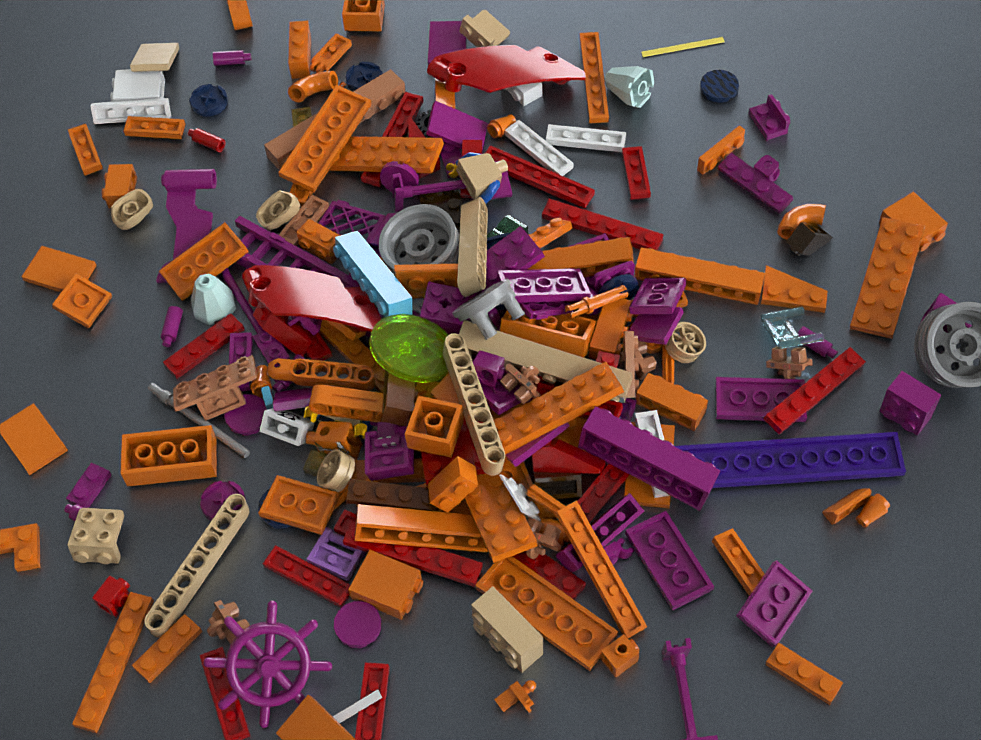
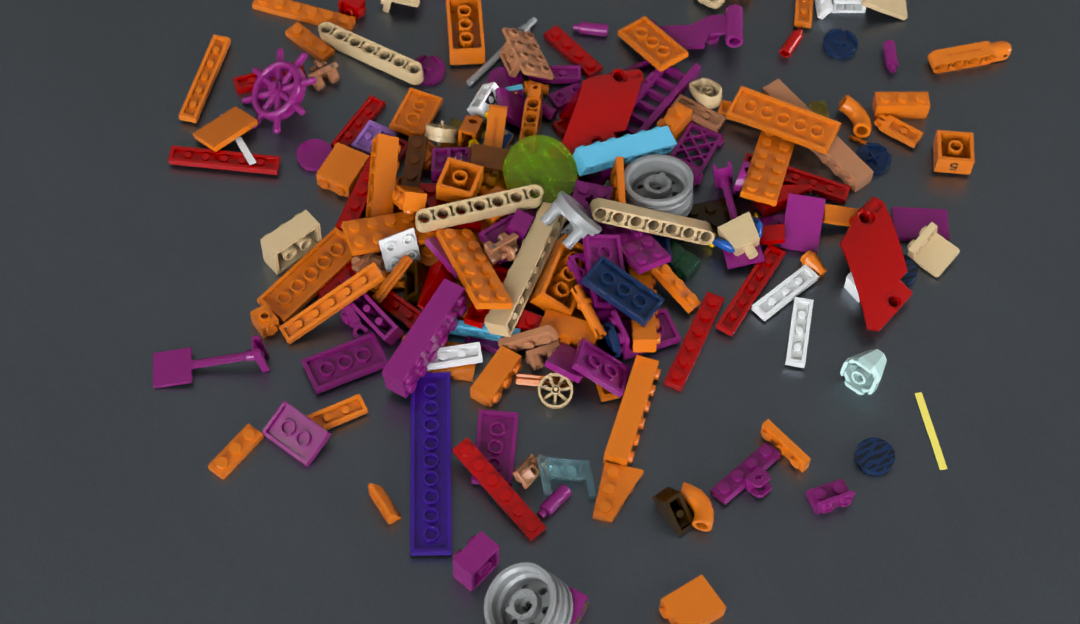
camera: 85 degrees right, 0 degrees up
light aqua cone [191,273,236,325] -> none
orange piece [494,680,536,713] -> none
orange plate [580,32,609,124] -> none
red plate [622,146,651,200] -> none
orange plate [850,217,925,339] -> none
orange cone [856,494,890,528] -> none
none -> dark blue tile [580,255,665,327]

